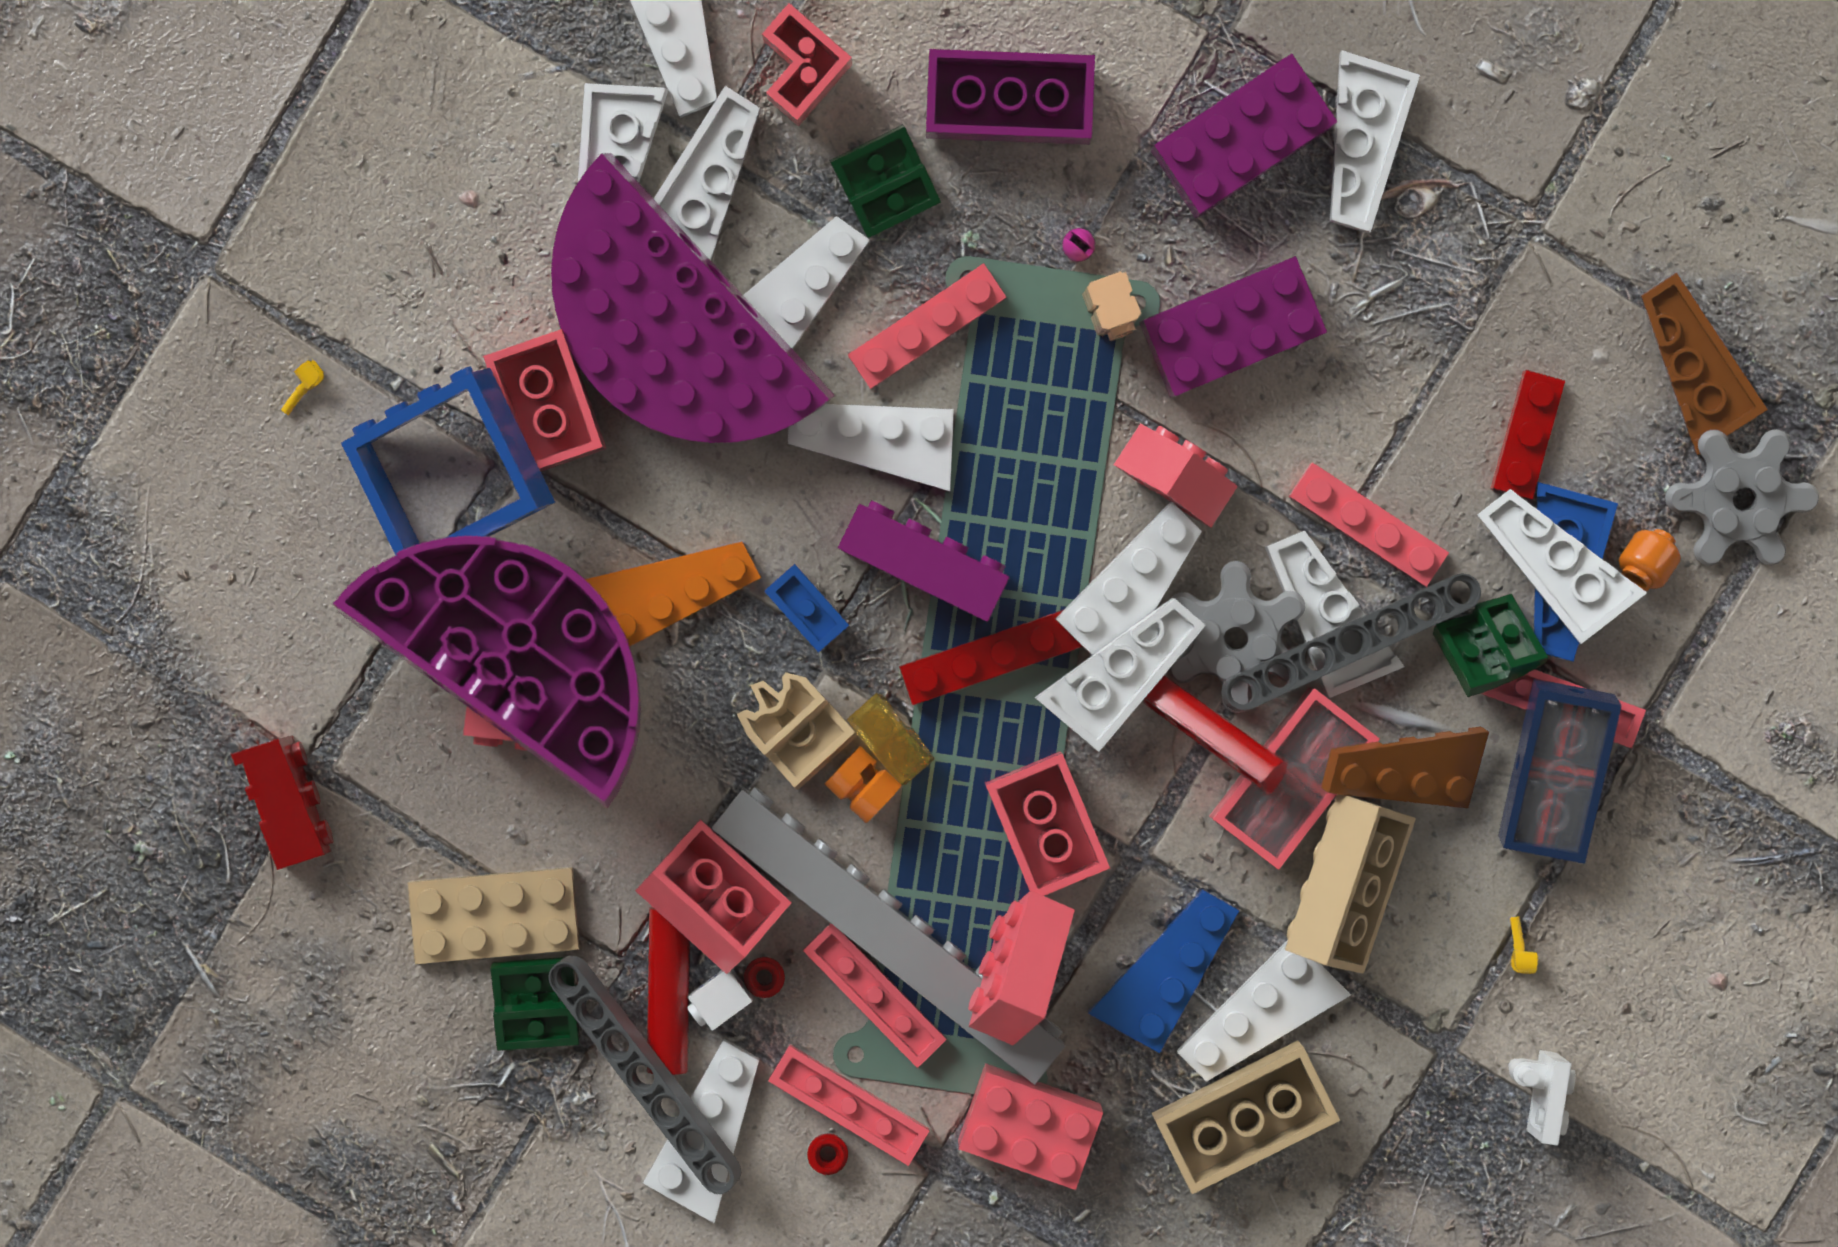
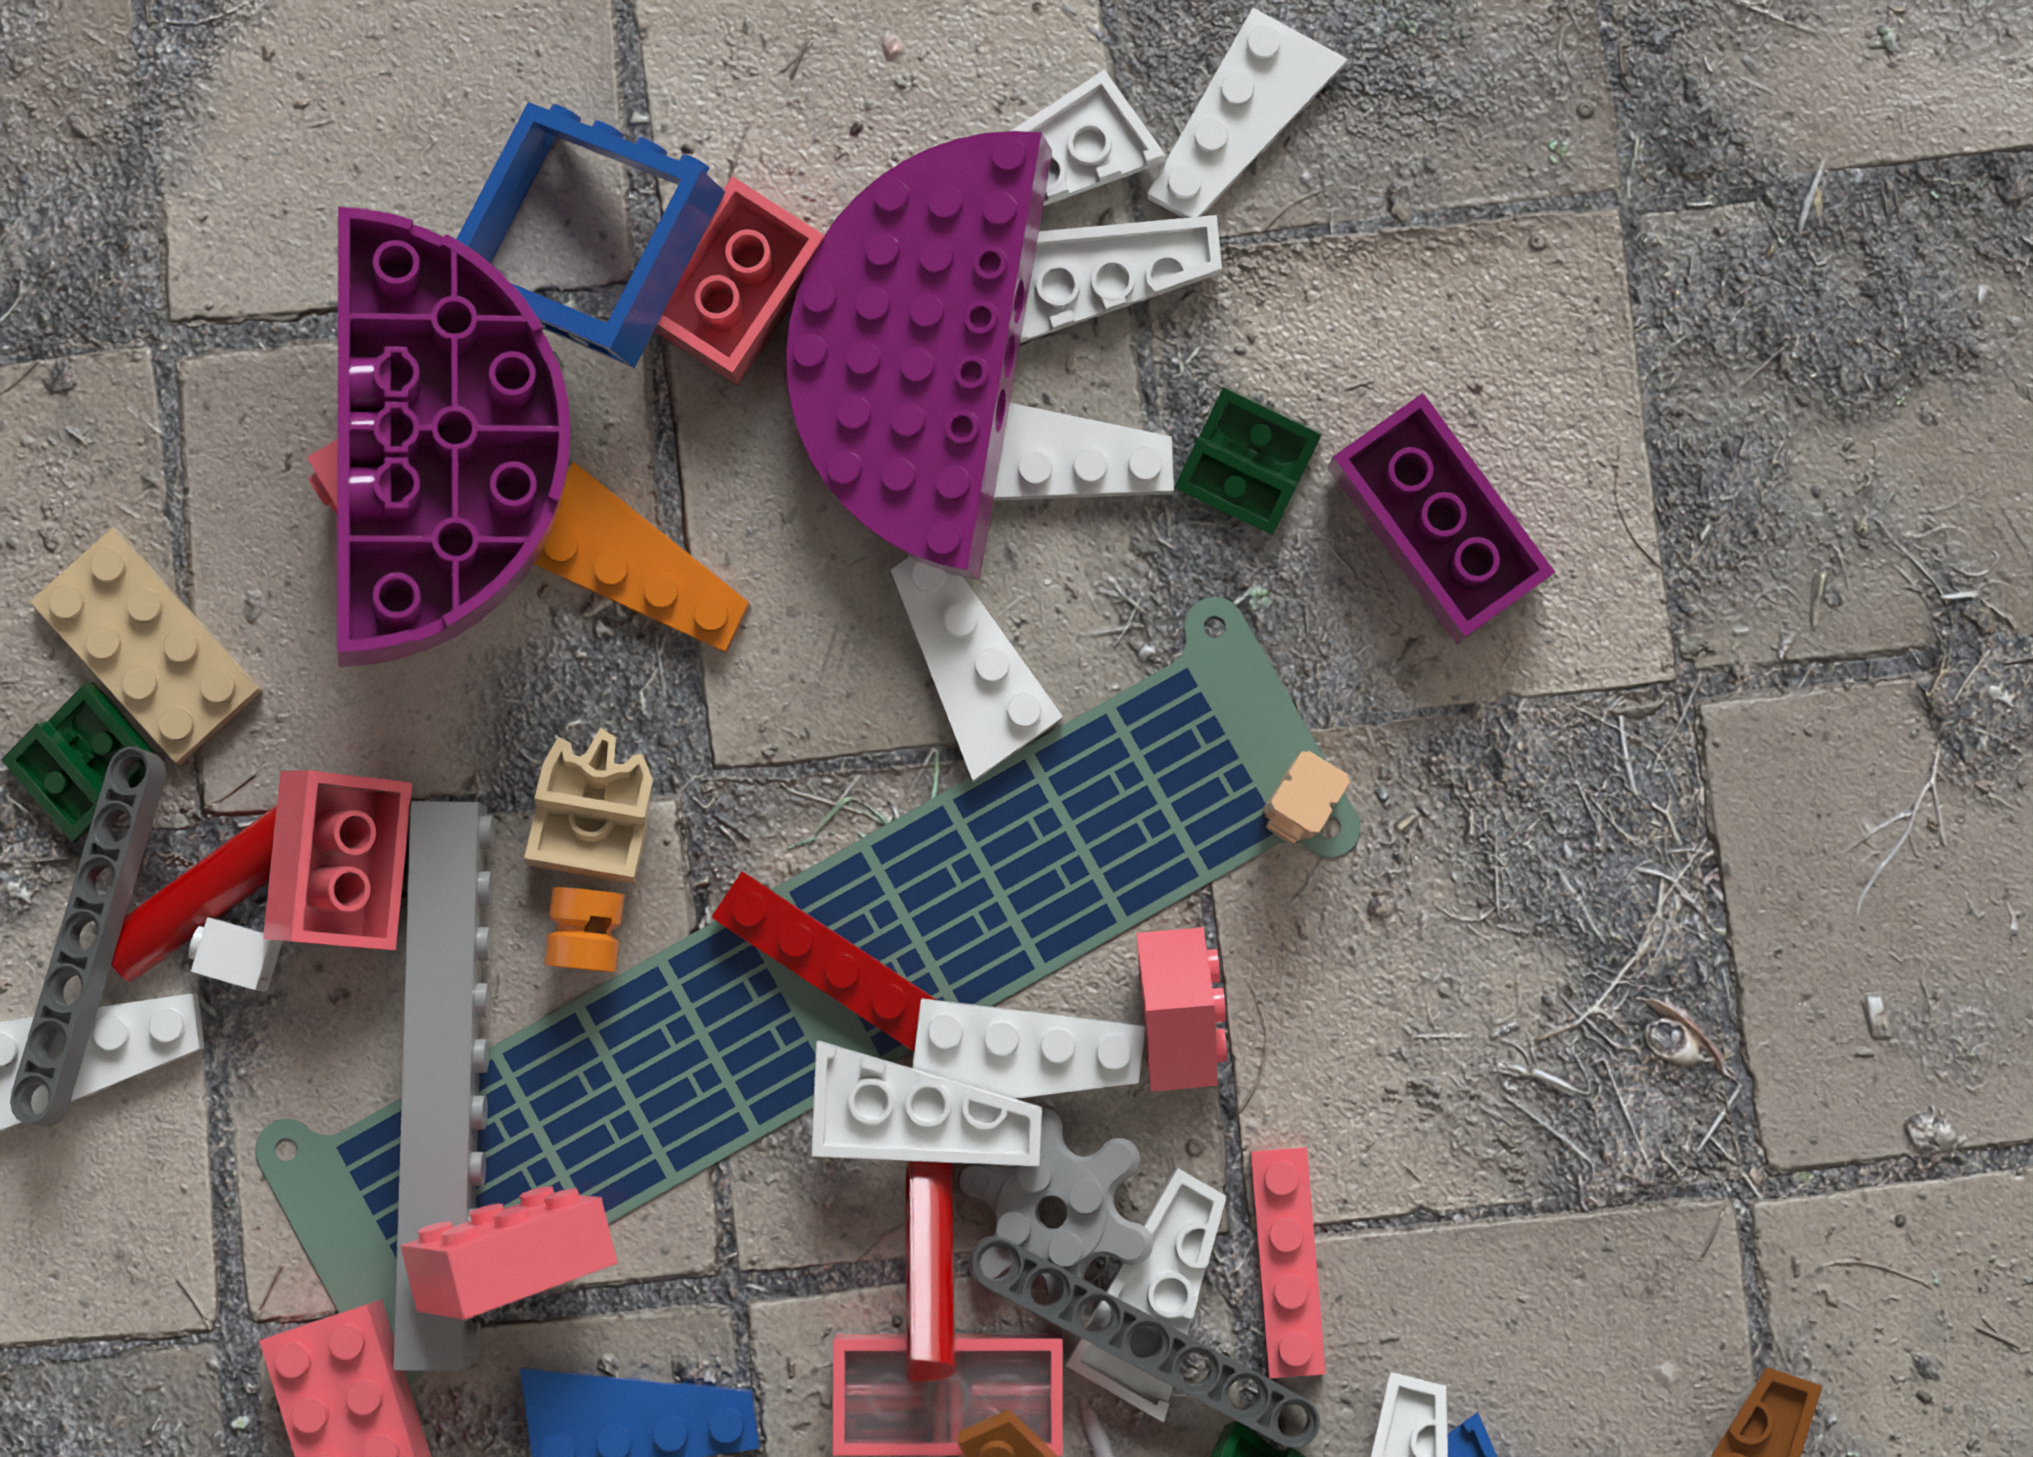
camera: 55 degrees right, 5 degrees down
red wedge [231,735,334,870] -> none
yellow hand [281,360,324,415] -> none
red plate [744,957,785,998] -> none
coral brick [762,3,852,127] -> none
blue plate [764,564,849,653] -> none
coral plate [768,1044,930,1166] -> none
coral plate [803,923,947,1068] -> none
red plate [807,1133,848,1175] -> none
magenta brick [837,500,1010,622] -> none
clear yellow slope [847,693,935,785] -> none
coral plate [848,263,1007,389] -> none
coral brick [985,751,1110,896] -> none
dark pink hinge [1062,228,1095,262] -> none
magenta brick [1139,256,1327,398] -> none
magenta brick [1151,53,1337,219] -> none
white wing [1330,51,1420,234] -> none
red plate [1490,370,1565,500] -> none

